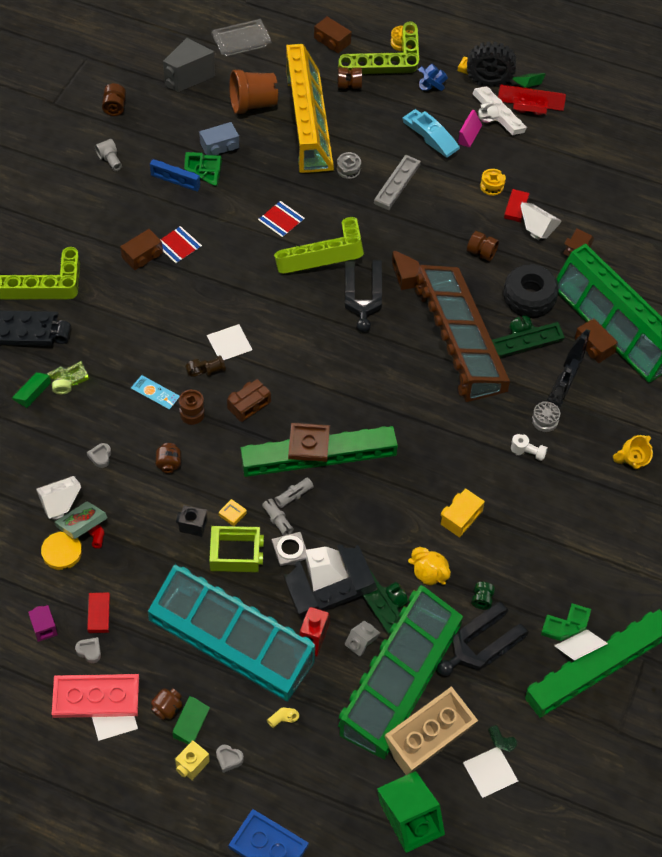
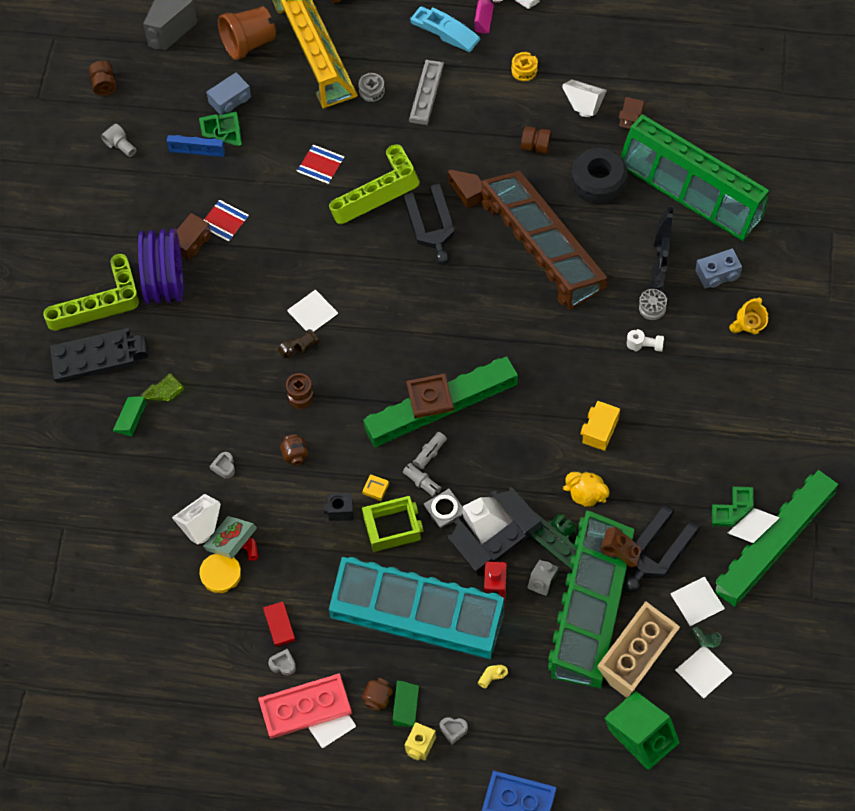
camera: 10 degrees left, 5 degrees up
magenta brick [28,605,58,642] -> none
yellowish green tile [52,379,71,395] -> none
medium azure sticker [131,375,179,409] -> none
reddish brown brick [227,379,271,422] -> none
dark green wheel [471,582,495,610] -> none
dark green plate [492,316,565,358] -> none
red tile [504,189,529,222] -> none
reddish brown brick [575,318,618,363] -> none
none -> dark purple wheel [138,228,184,305]
none -> reddish brown plate [600,527,642,567]
none -> white sticker [671,577,725,626]
none -> sand blue brick [695,248,742,289]

